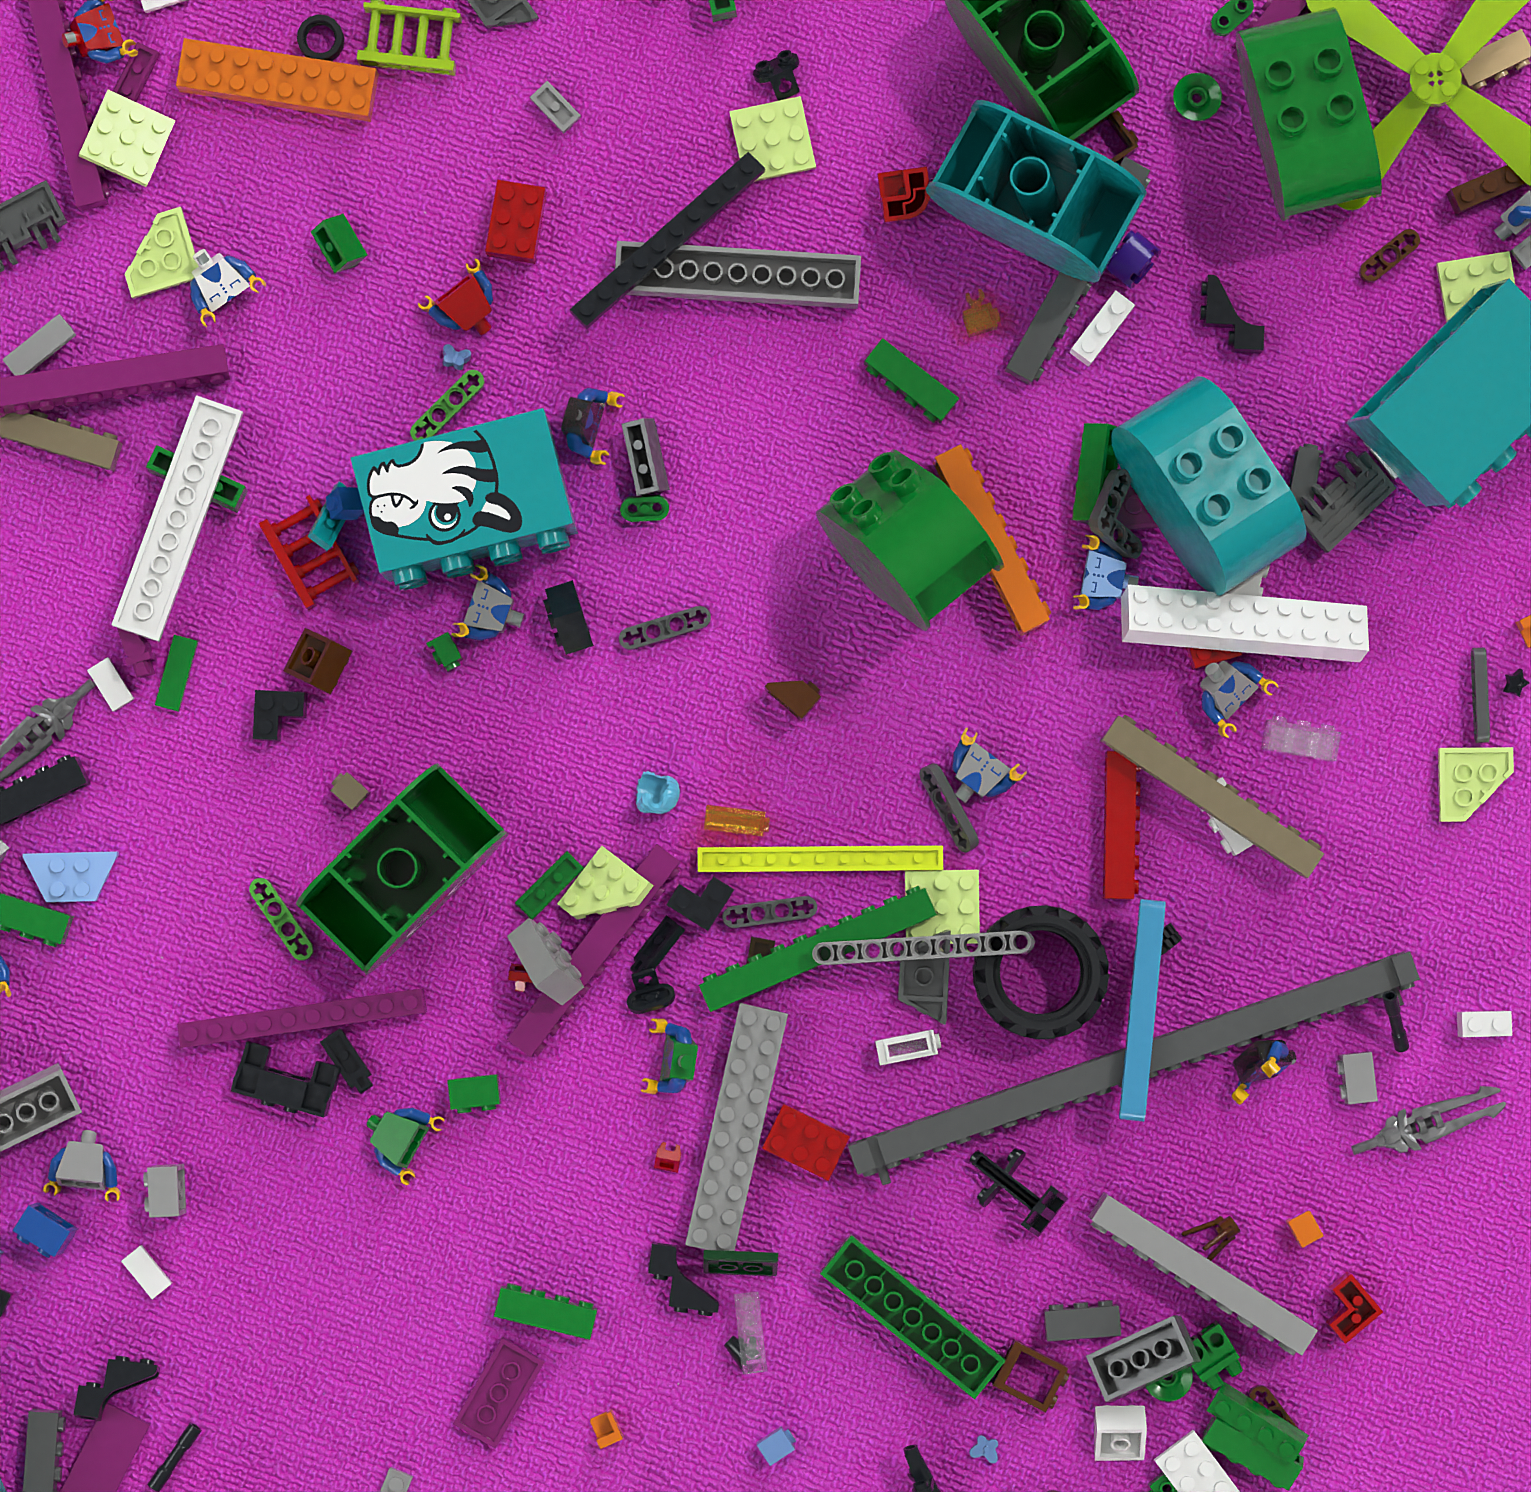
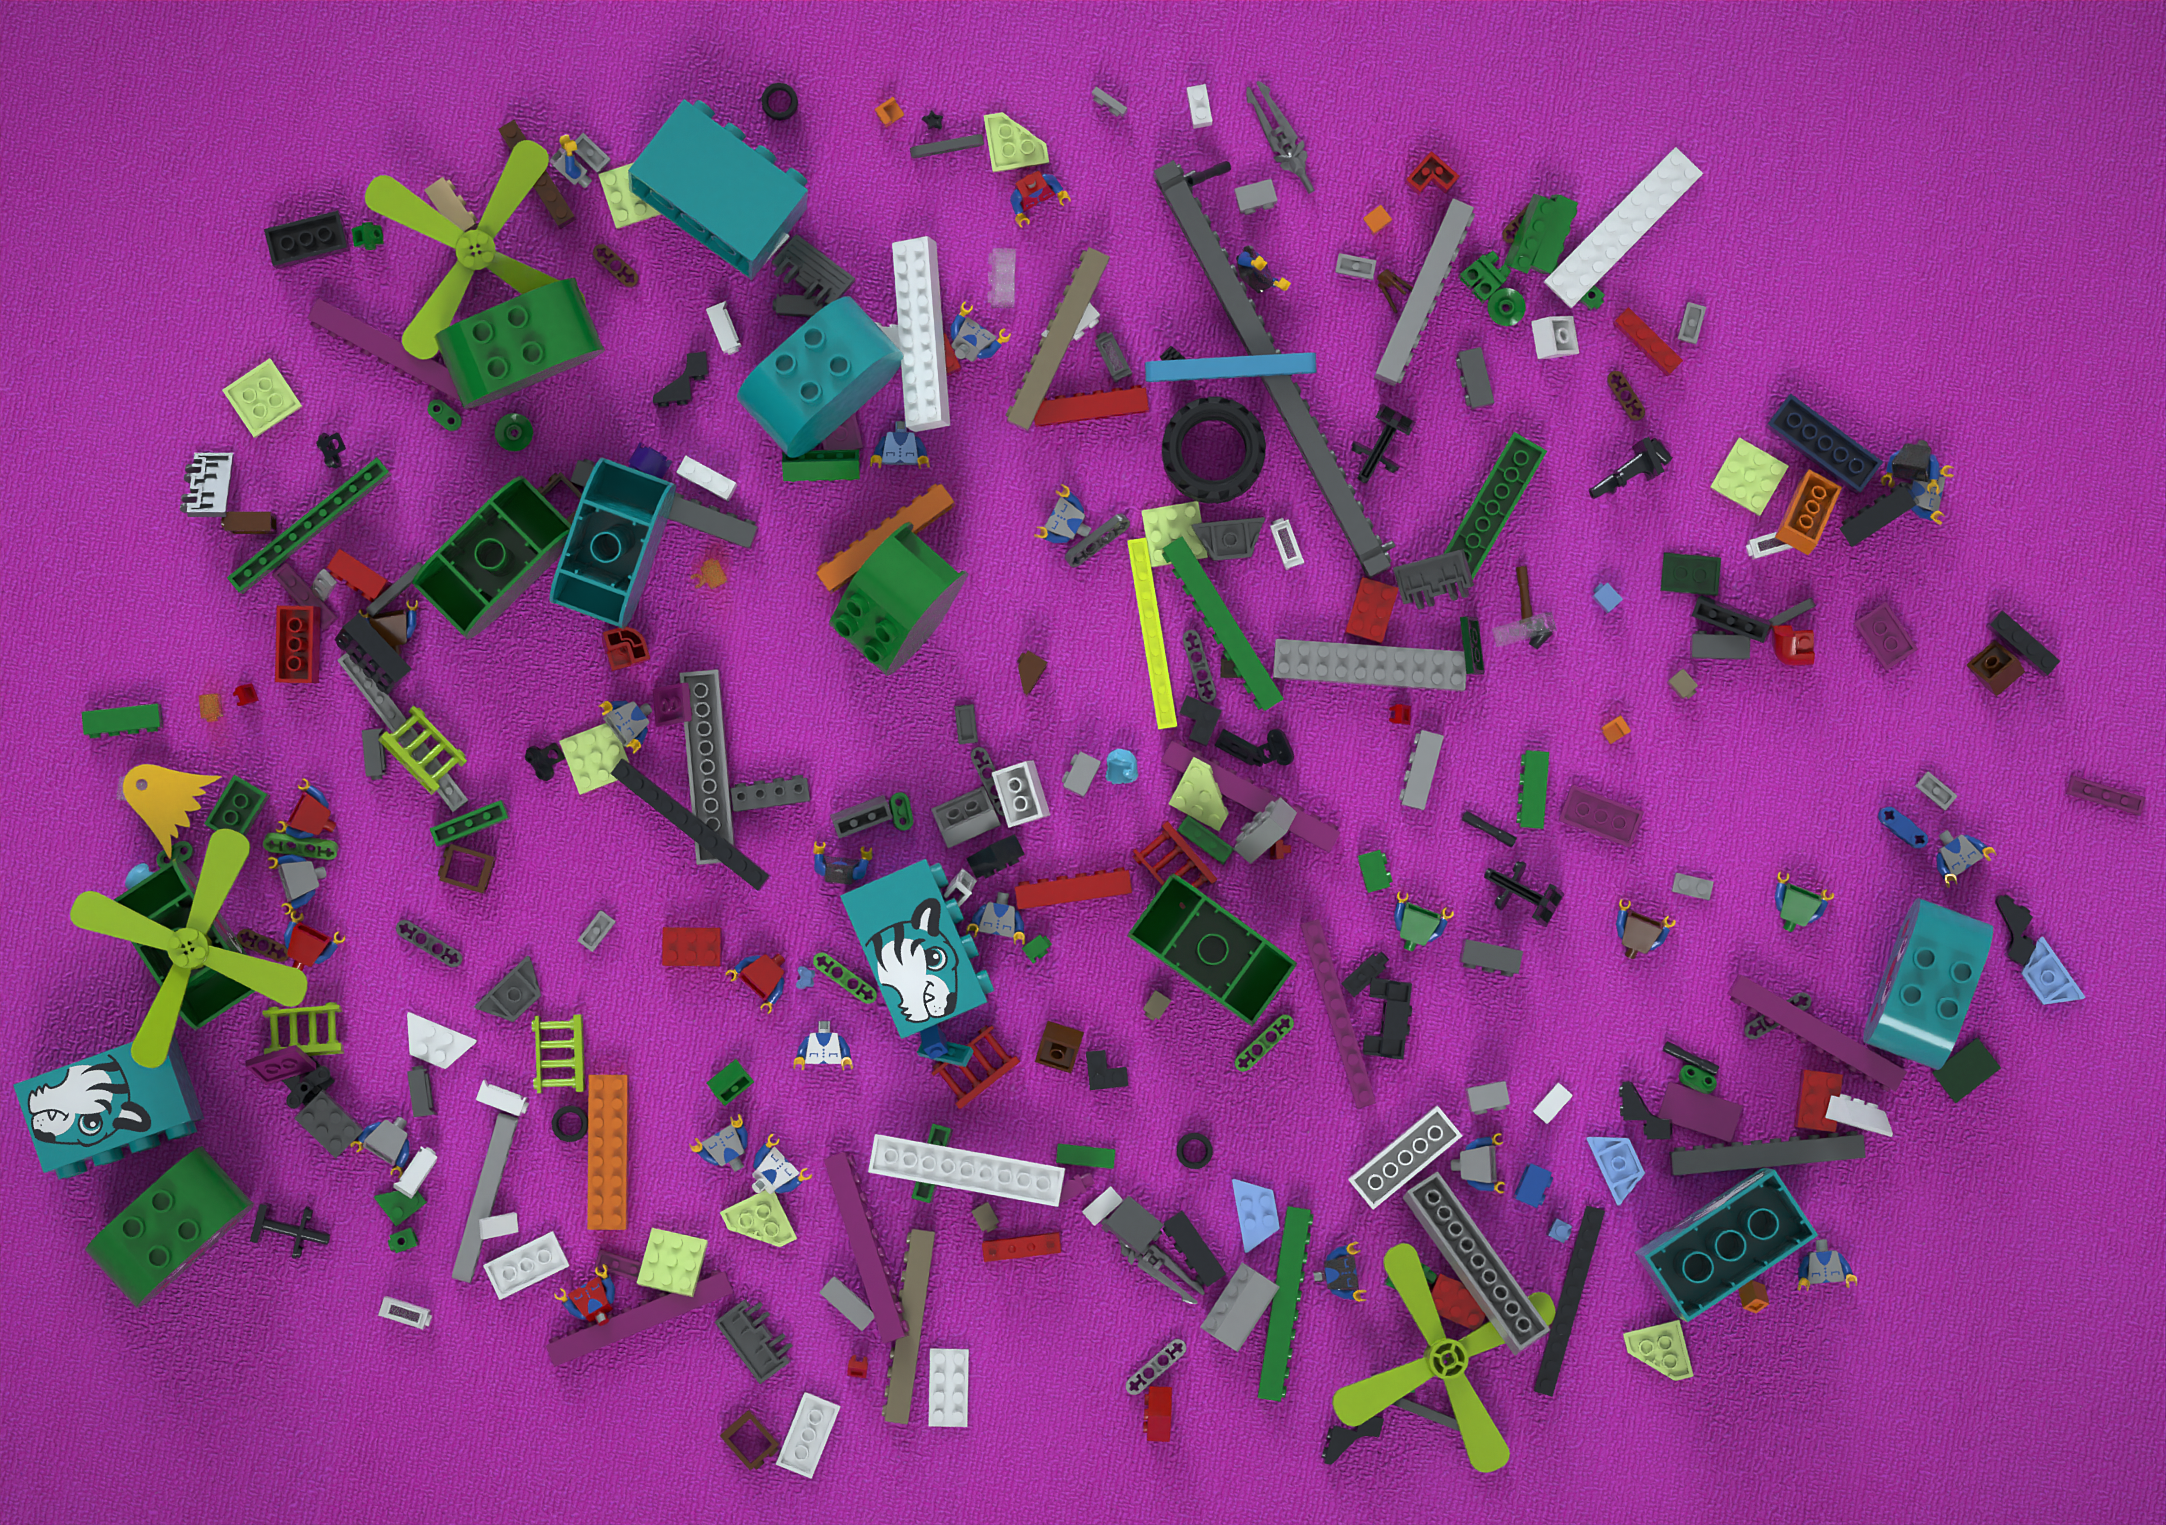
camera: 100 degrees left, 0 degrees up
torso [641,1018,698,1095] -> none
black arch [648,1242,719,1316] -> none
clear yellow slope [704,805,770,837] -> none
light grey beam [812,931,1035,965] -> none
green brick [864,338,959,424] -> none
medium blue piece [969,1435,998,1463] -> none
reddish brown window [992,1339,1070,1413] -> none
dark grey brick [1086,1315,1201,1402] -> none
dark grey beam [1089,469,1142,558] -> none
none -> torso [598,701,652,754]
none -> magenta plate [652,683,692,727]
none -> torso [689,1114,748,1172]
none -> white window [706,301,742,355]
none -> dark grey brick [730,775,811,812]
none -> torso [793,1021,853,1071]
none -> light grey slope [931,786,1001,848]
none -> white window [944,868,977,907]
none -> dark grey tile [954,704,978,745]
none -> dark tan brick [971,1201,1000,1232]
none -> red fence [982,1232,1061,1262]
none -> white slope [992,760,1050,828]
none -> torso [1010,171,1071,228]
none -> red brick [1015,867,1132,910]
none -> light grey brick [1062,751,1101,798]
none -> light grey plate [1092,87,1127,117]
none -> dark grey window [1095,331,1132,383]
none -> dark grey panel [1101,1195,1164,1257]
none -> red fence [1132,821,1217,909]
none -> black tyre [1177,1133,1213,1169]
none -> light grey plate [1335,253,1376,280]
none -> white brick [1348,1106,1462,1210]
none -> dark grey hinge [1393,549,1474,609]
none -> light grey brick [1399,730,1444,811]
none -> dark grey brick [1459,939,1523,977]
none -> black piece [1461,810,1517,848]
none -> black piece [1484,861,1564,927]
none -> reddish brown piece [1516,566,1534,625]
none -> light blue wing [1586,1137,1645,1206]
none -> torso [1616,899,1676,959]
none -> green plate [1679,1065,1717,1094]

